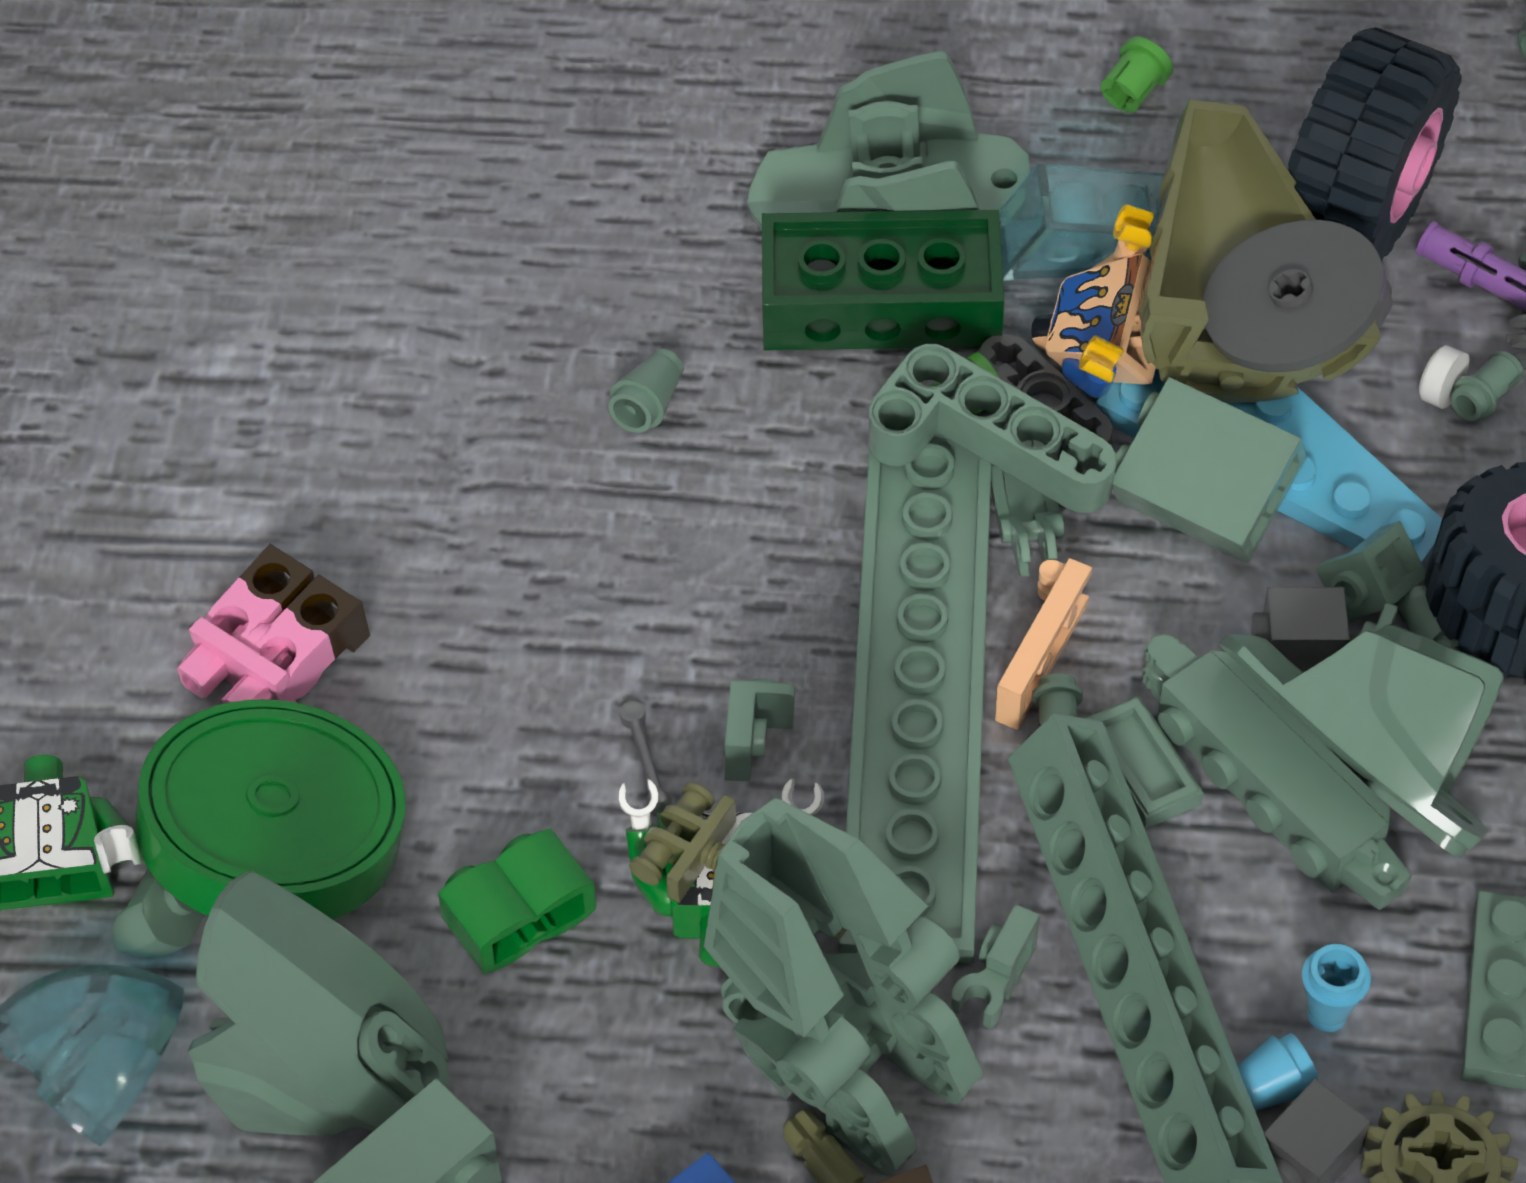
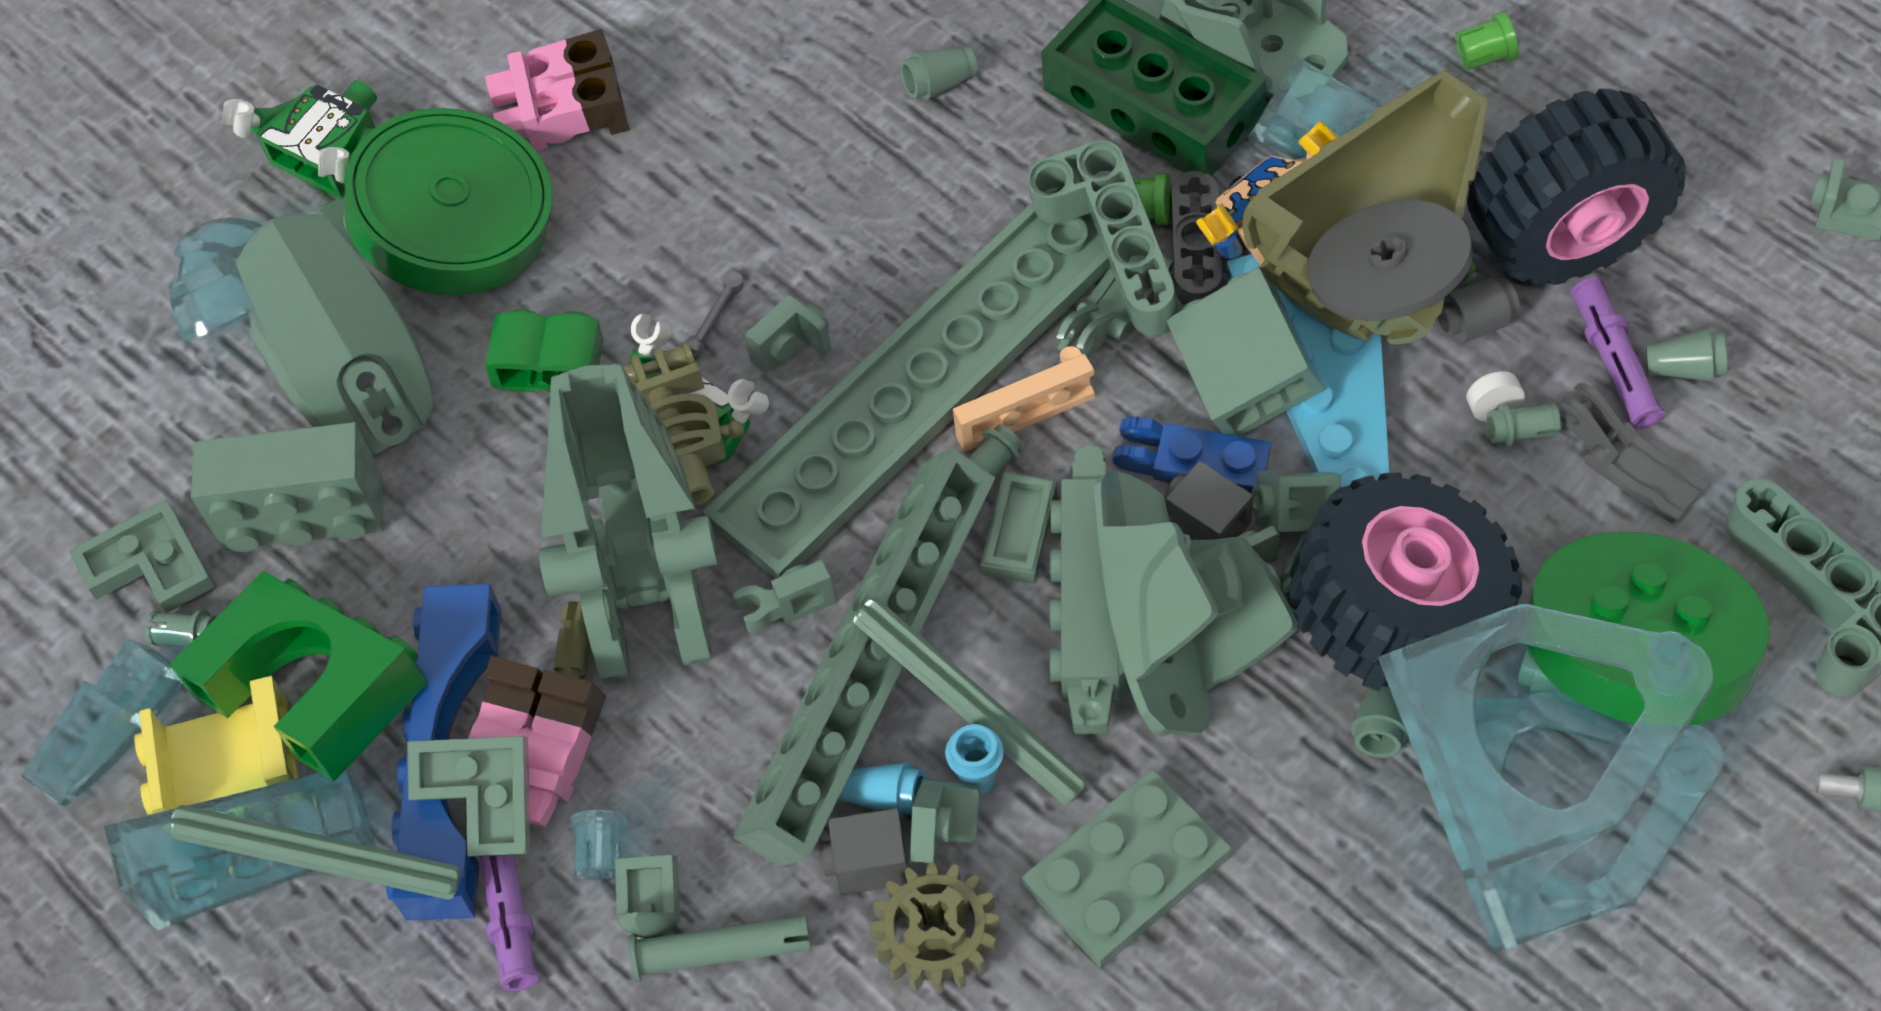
camera: 45 degrees right, 5 degrees up
none -> sand green axle [853,597,1086,805]
none -> sand green bracket [910,780,980,863]
none -> blue hinge [1112,416,1271,494]

